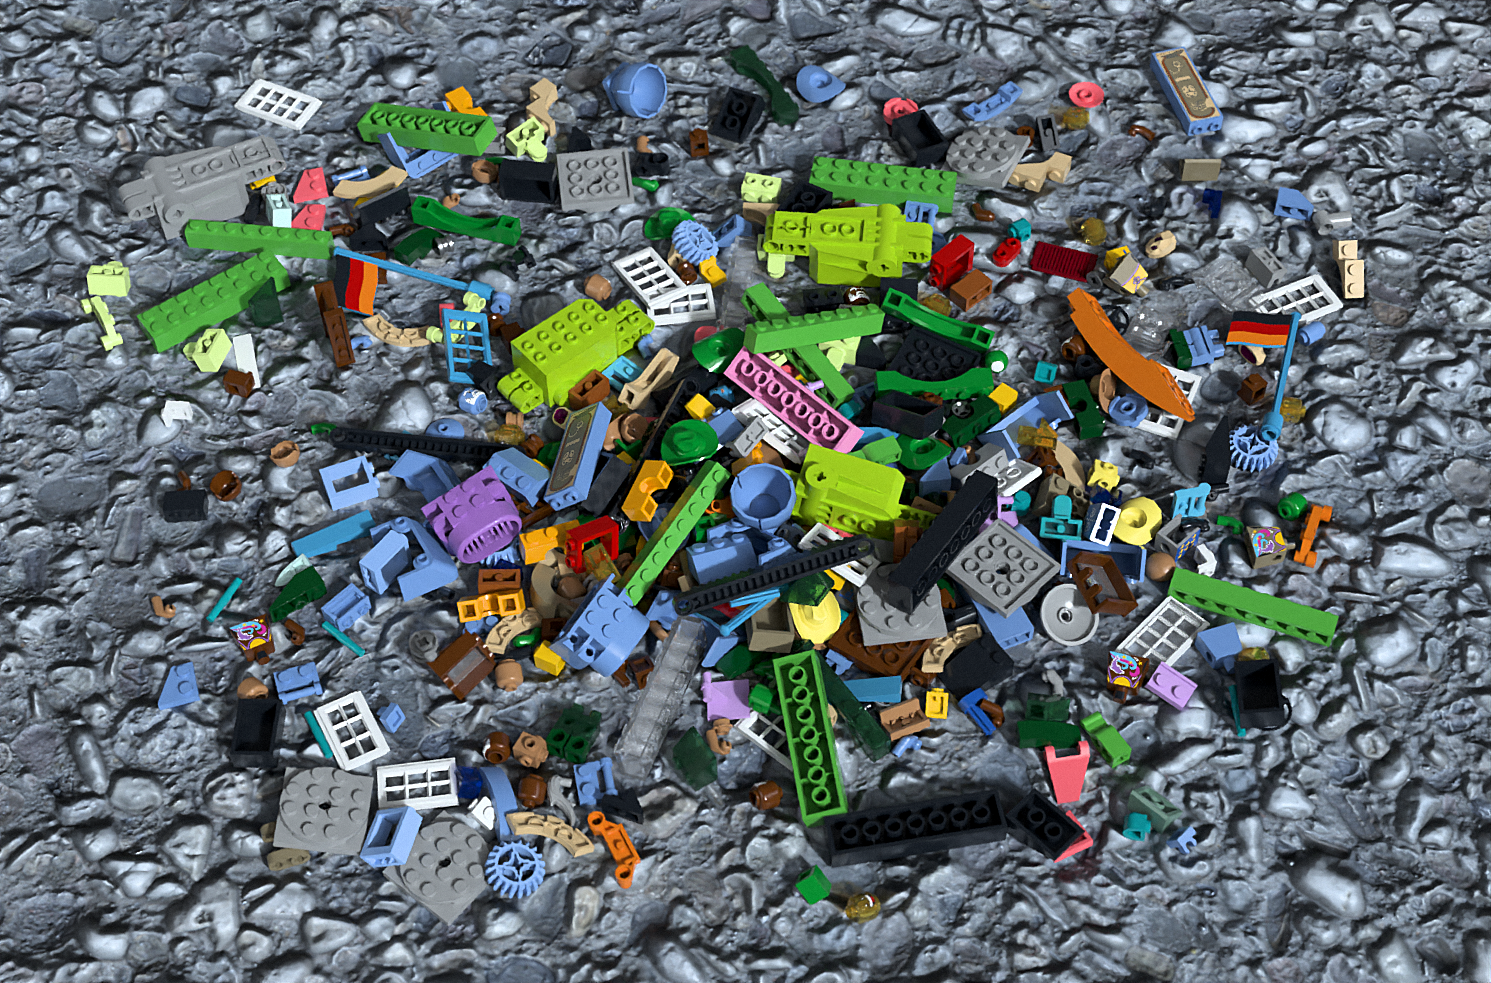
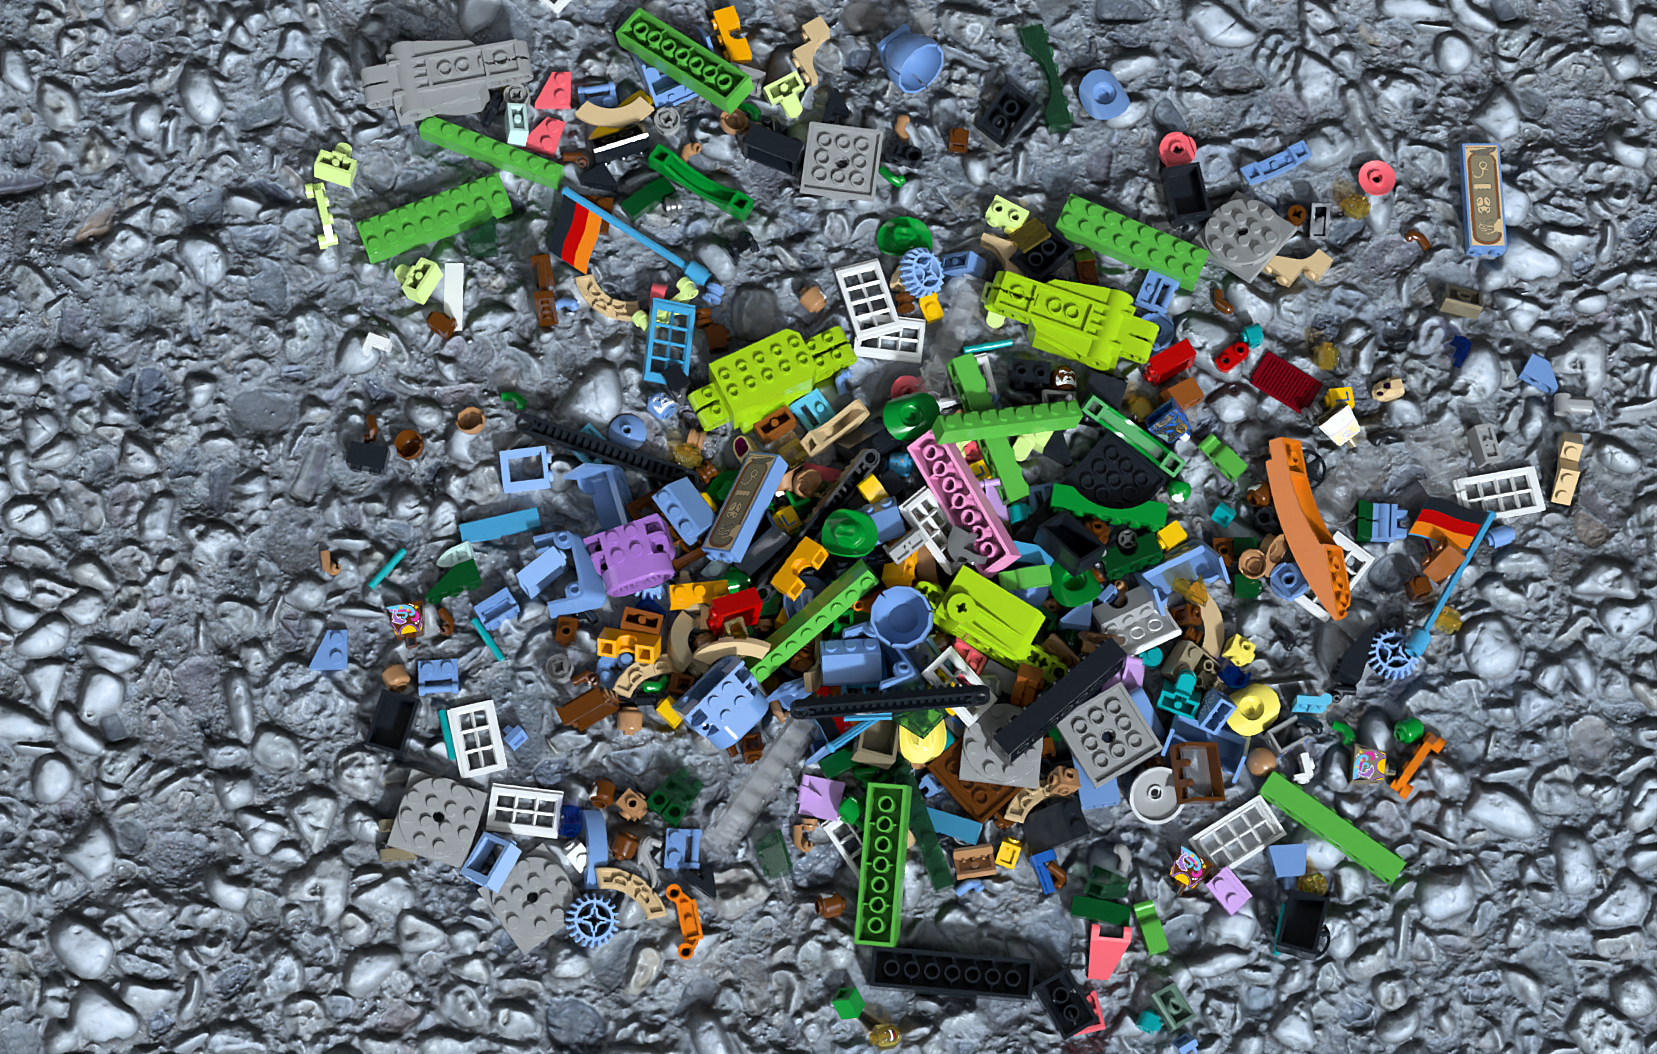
camera: 10 degrees right, 20 degrees up
none -> reddish brown brick [555,616,579,648]
none -> light grey wheel [654,107,680,137]
none -> tan tile [693,636,771,665]
none -> dark grey brick [947,525,988,566]
none -> teal piece [963,338,1012,354]
none -> clear yellow piece [1009,218,1052,253]
none -> medium nougat brick [1047,765,1081,796]
none -> torso [1145,397,1191,443]
none -> bright green piece [1198,433,1248,483]
none -> medium nougat hair [1238,549,1268,579]
none -> dark orange brick [1420,537,1466,586]

